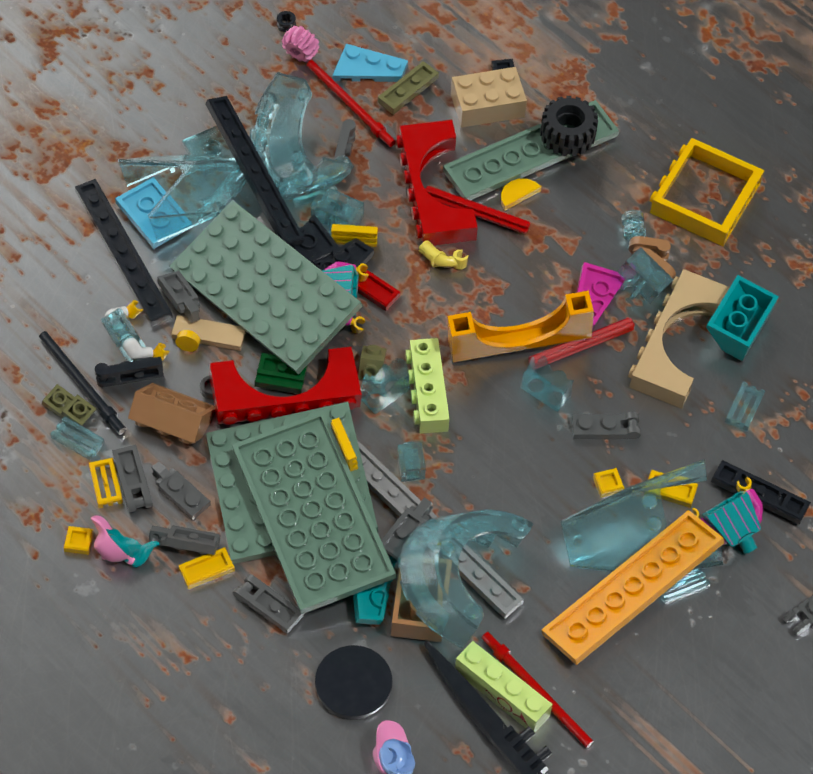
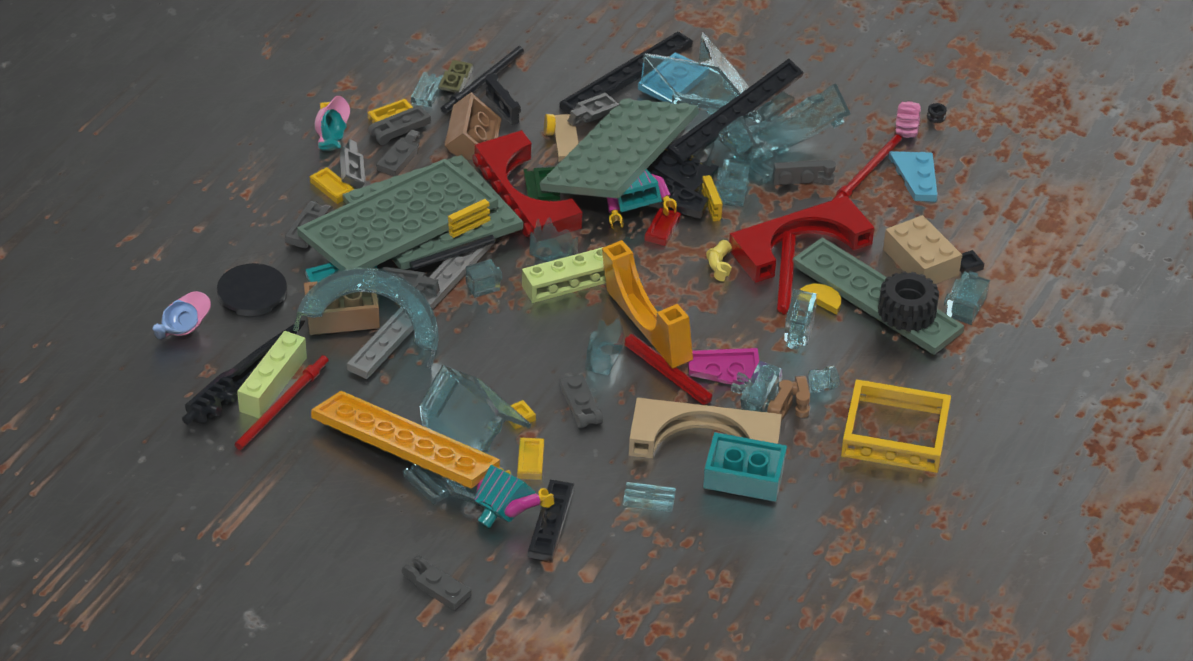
camera: 75 degrees right, 15 degrees down
torso [101,300,169,362] -> none
olive bracket [358,345,387,382] -> none
olive plate [378,61,439,115] -> none
none -> black bar [409,234,495,271]
none -> clear light blue torso [784,289,817,349]
none -> clear light blue brick [944,271,990,325]

